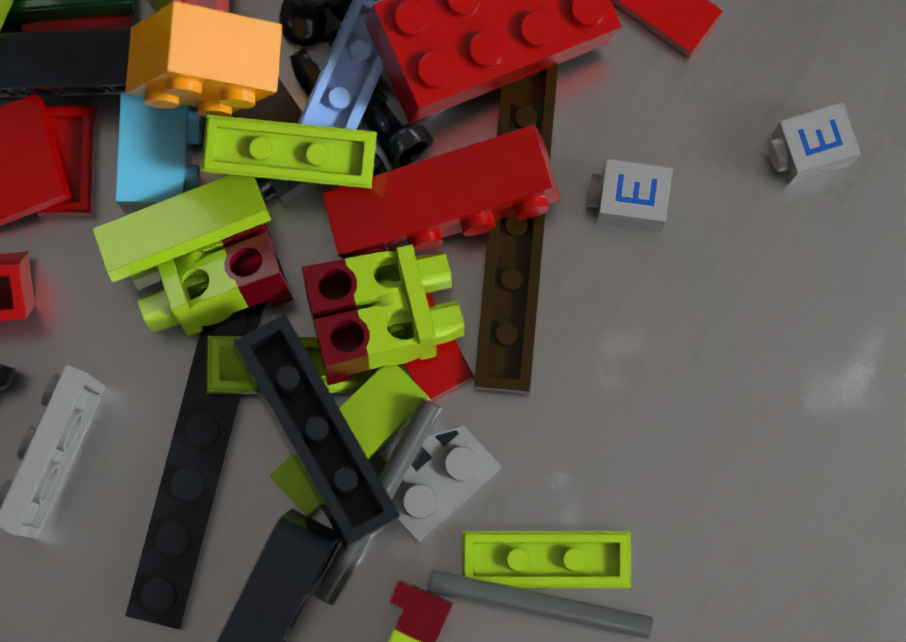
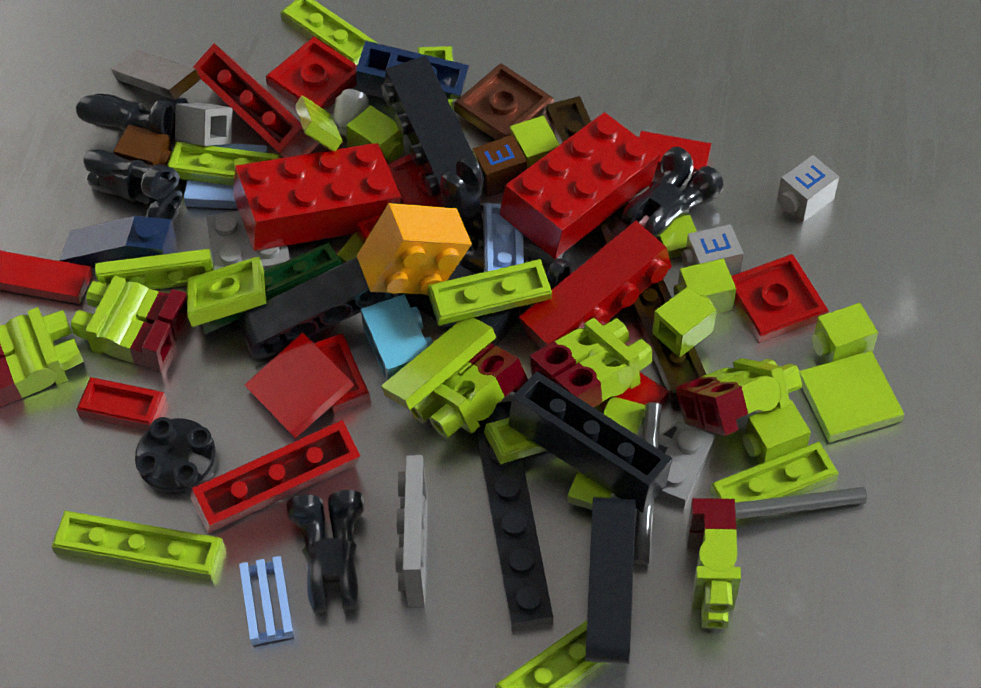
camera: 20 degrees left, 25 degrees down
none -> black piece [621,147,724,237]
none -> lime brick [652,286,717,358]
none -> lime tile [657,215,697,259]
none -> lime brick [673,258,736,314]
none -> hips [675,358,802,436]
none -> red tile [731,254,829,344]
none -> lime brick [743,400,811,464]
none -> lime tile [799,351,905,443]
none -> lime brick [812,302,879,363]

